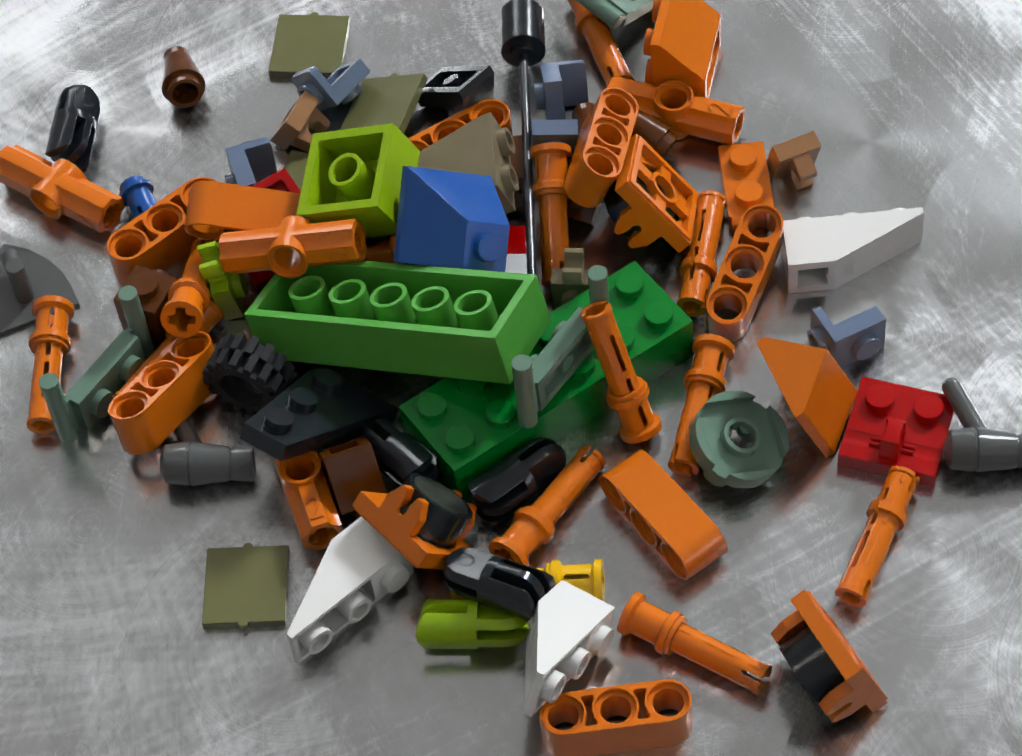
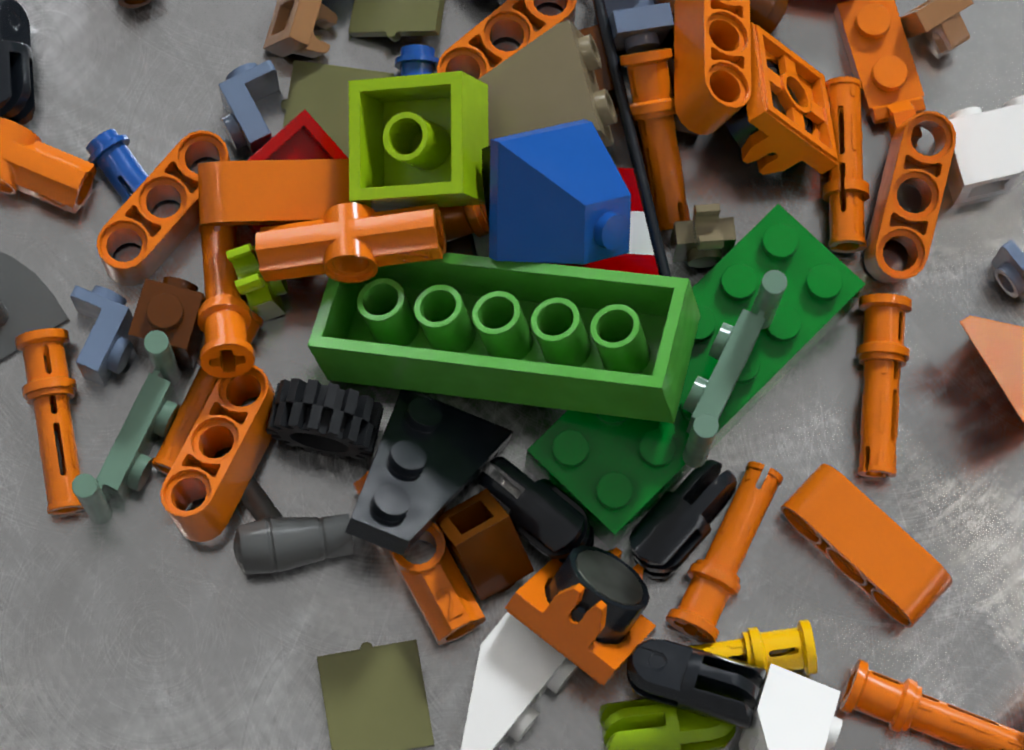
camera: 20 degrees left, 20 degrees up
orange pin [580,301,662,444] -> none
sand green plate [689,391,789,488] -> none
none -> sand blue bracket [70,285,133,387]

